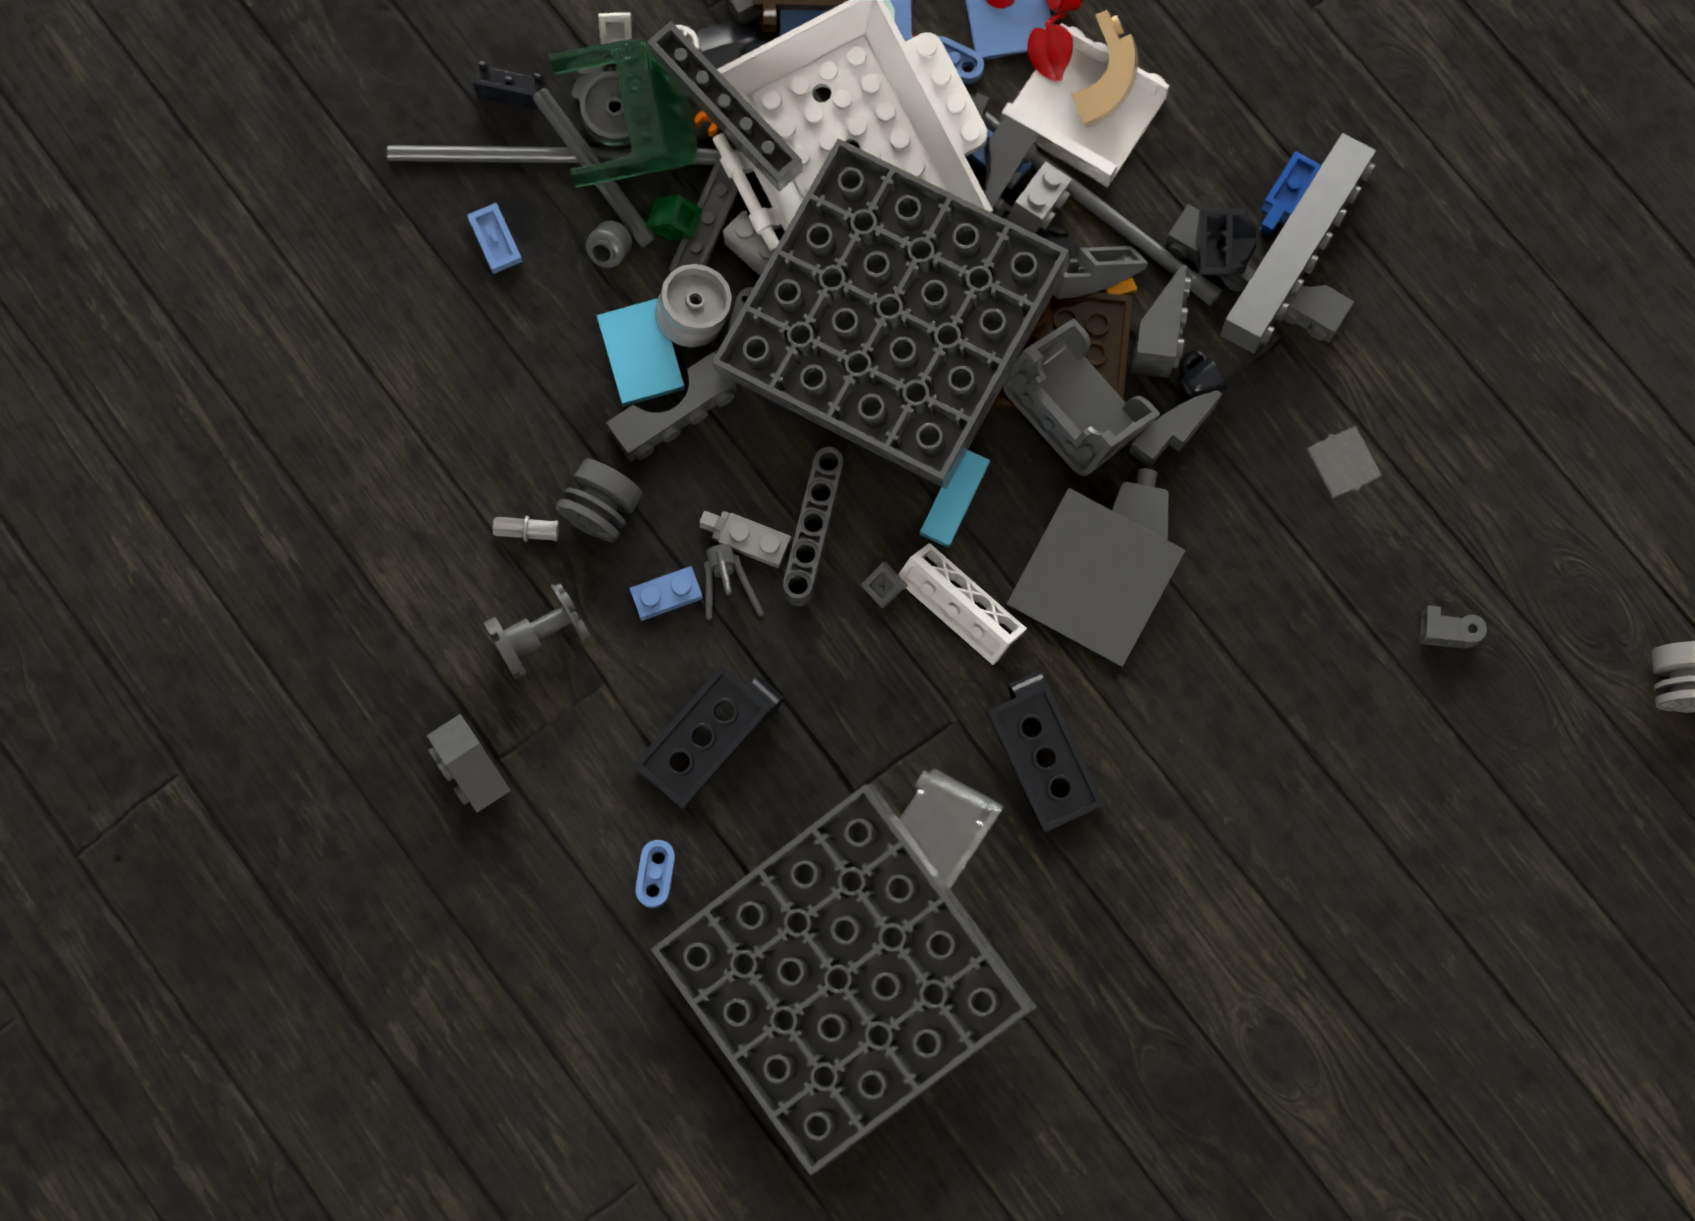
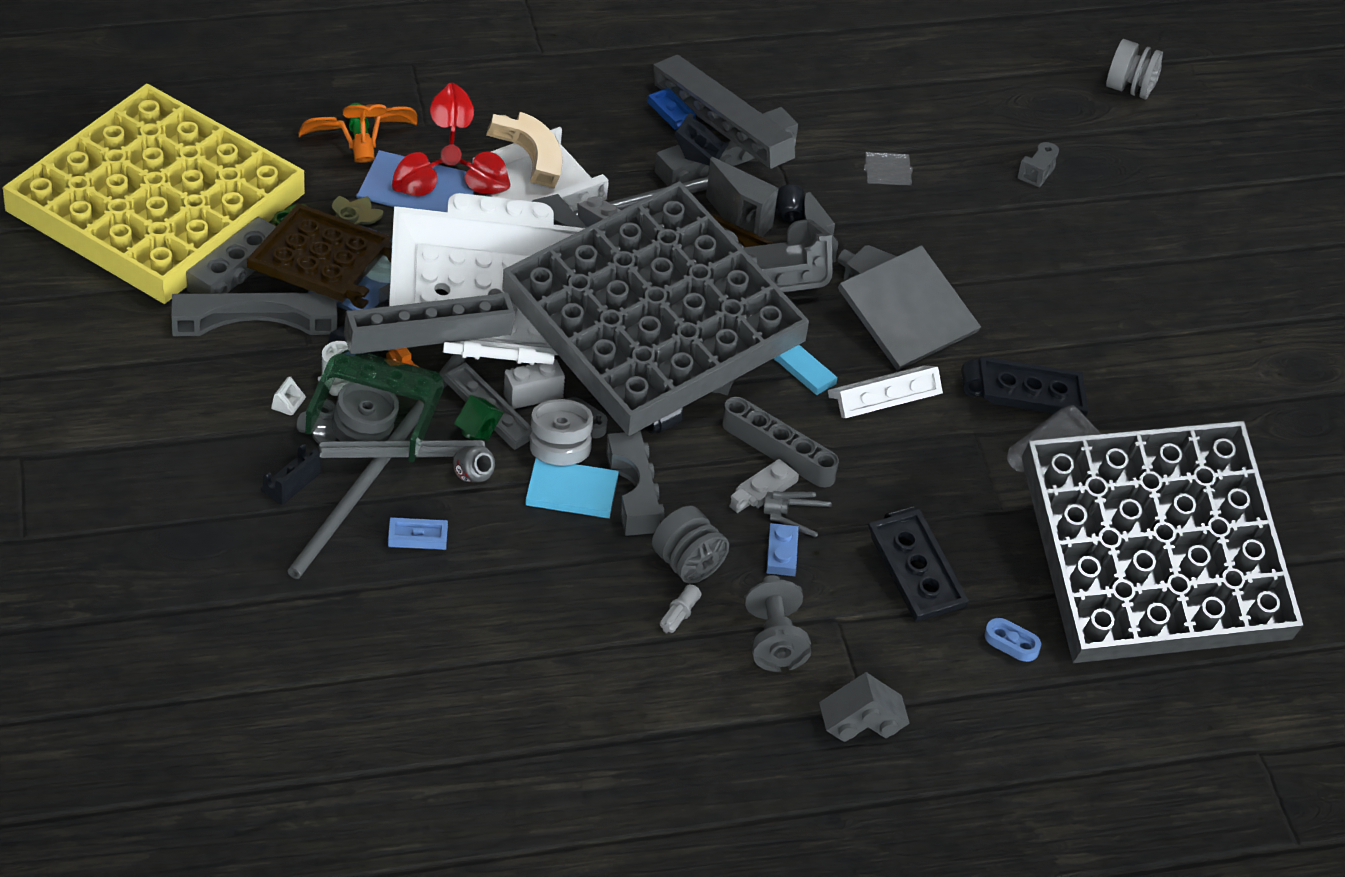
camera: 70 degrees left, 30 degrees down
dark grey tile [861,562,908,609] -> none

